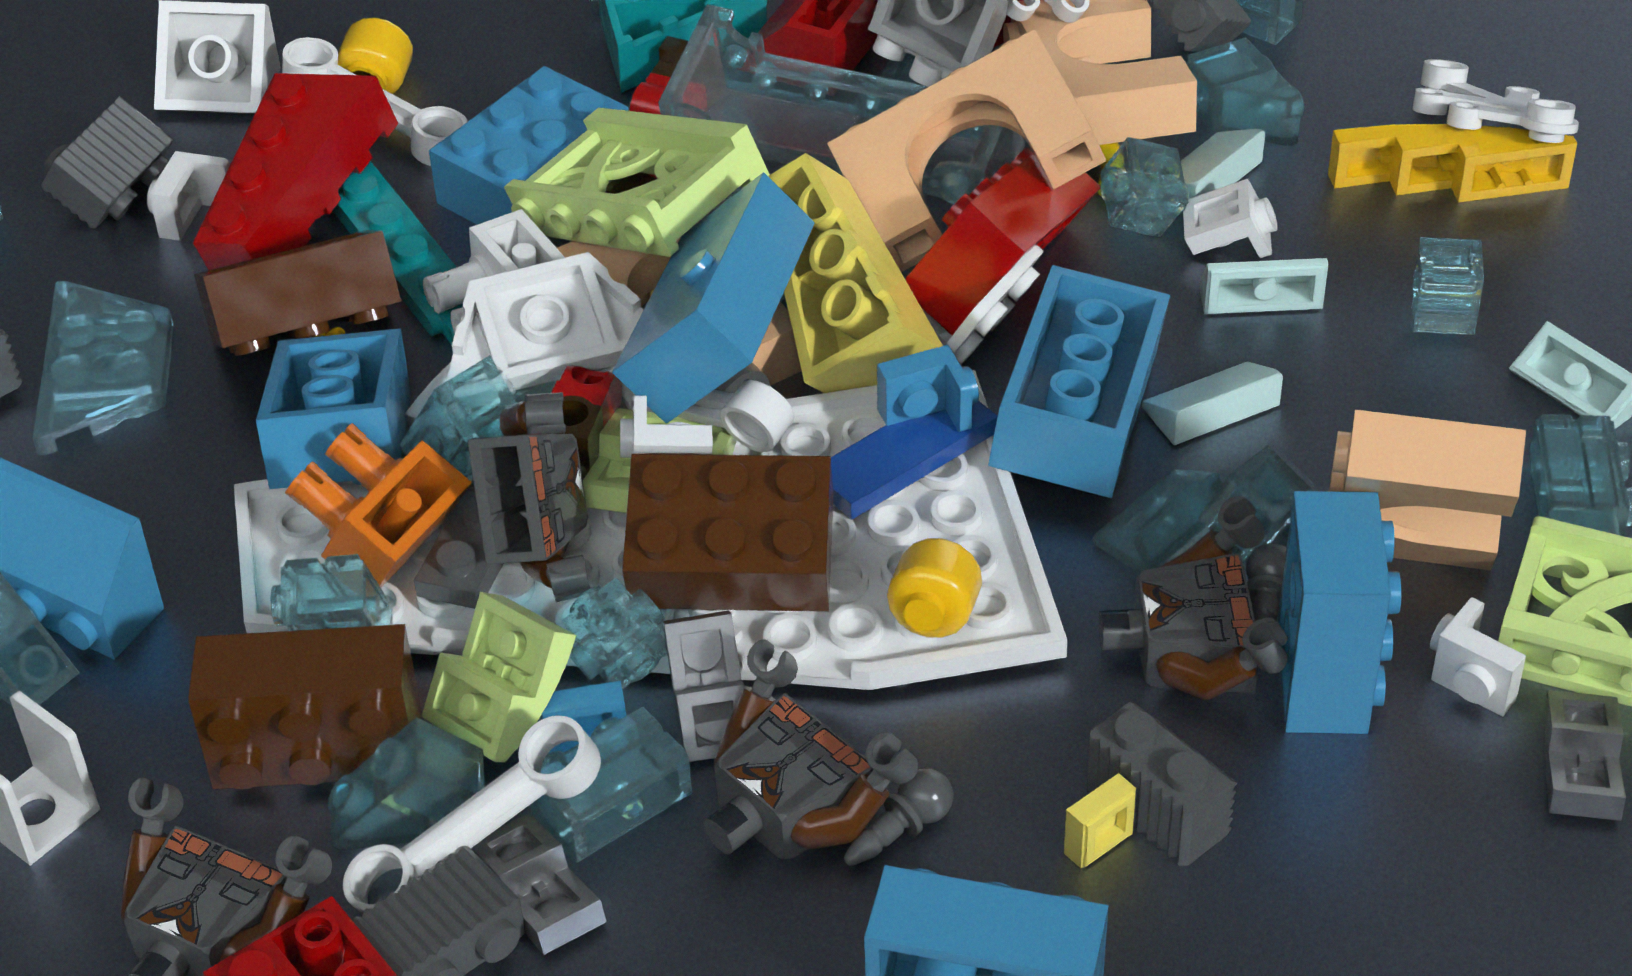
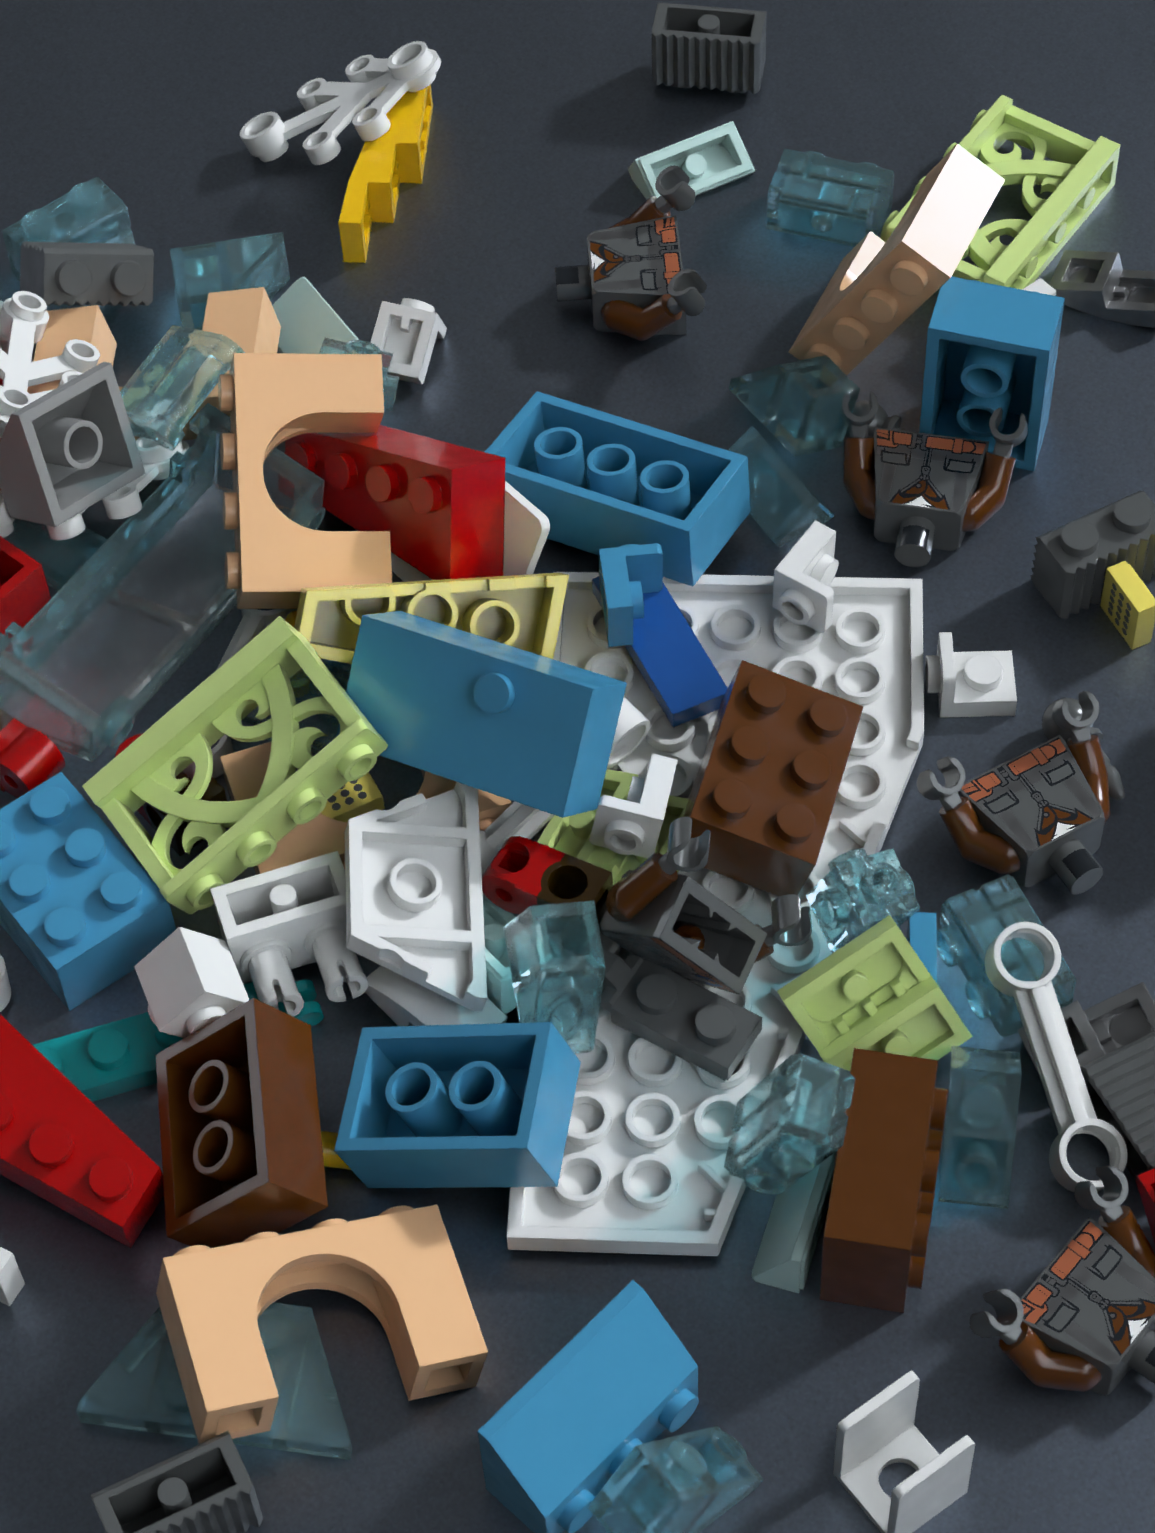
camera: 75 degrees left, 10 degrees up
orange brick [285,423,472,598] -> none
flat silver slope [662,610,744,763] -> none
yellow head [887,538,982,638] -> none
light aqua slope [1142,361,1283,445] -> none
light aqua slope [1199,258,1328,314] -> none
clear light blue brick [1411,237,1484,335] -> none
none -> clear light blue plate [120,325,245,451]
none -> white brick [134,927,249,1038]
none -> light nougat arch [156,1204,488,1444]
none -> torso [555,165,707,341]
none -> white bracket [772,520,839,633]
none -> white bracket [925,632,1017,718]

